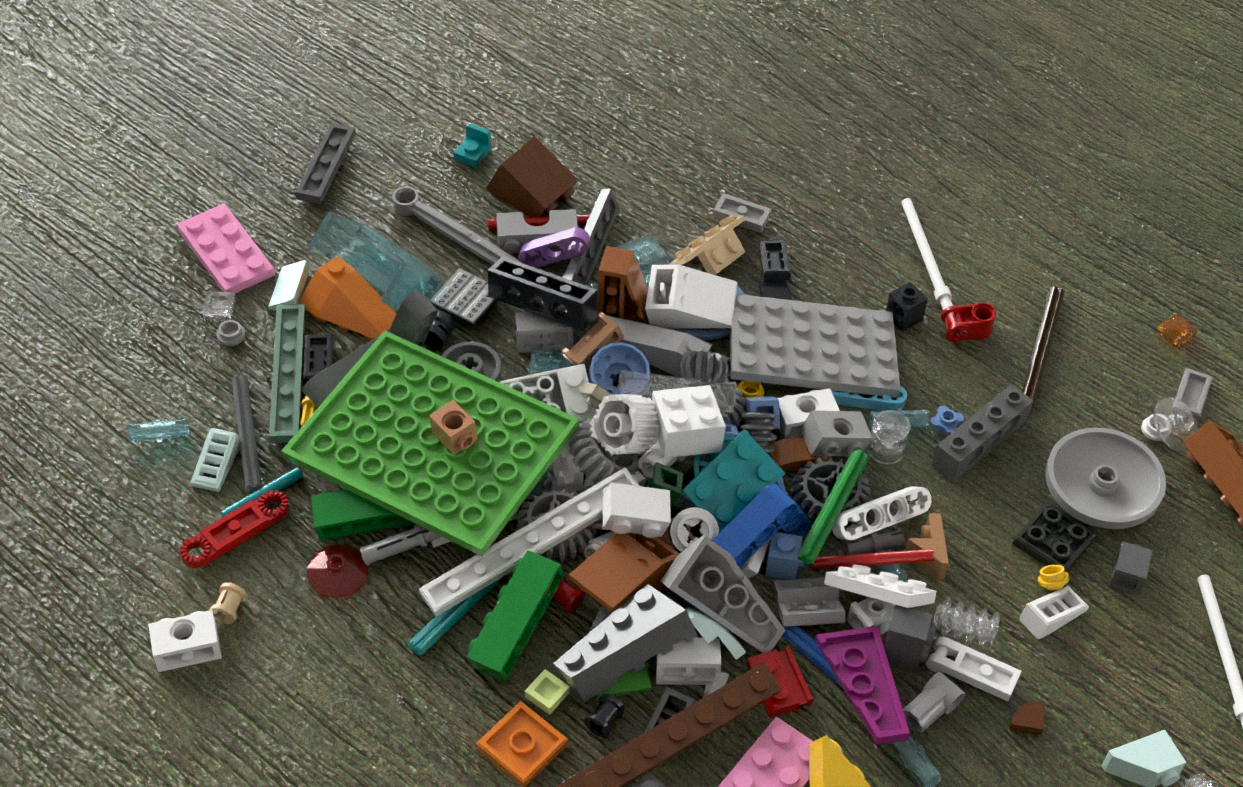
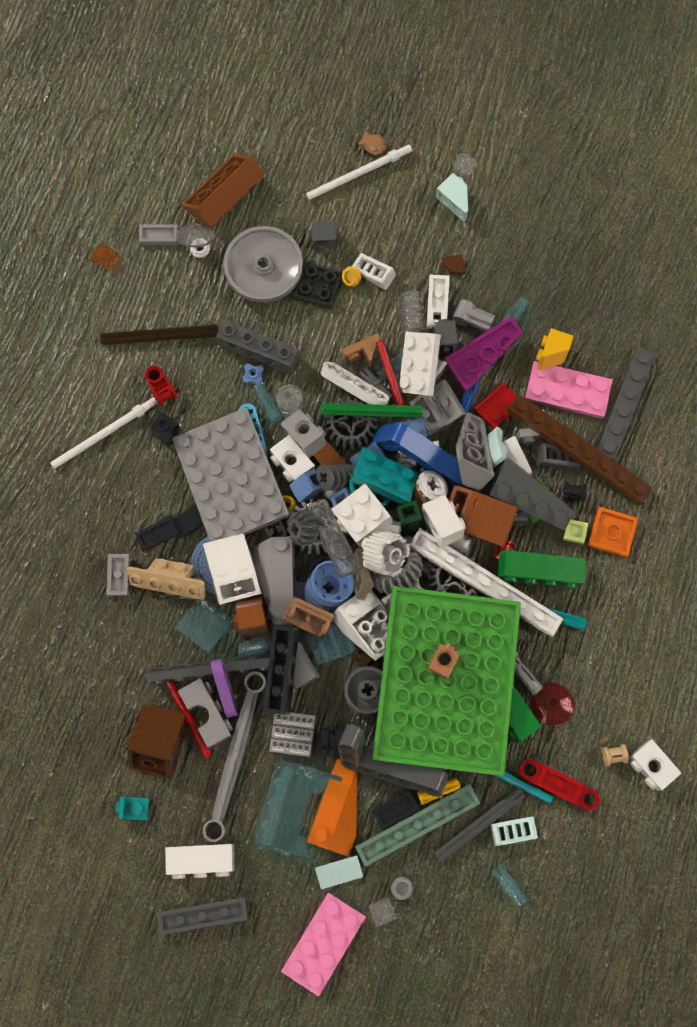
camera: 110 degrees left, 25 degrees up
none -> white brick [166,844,234,879]

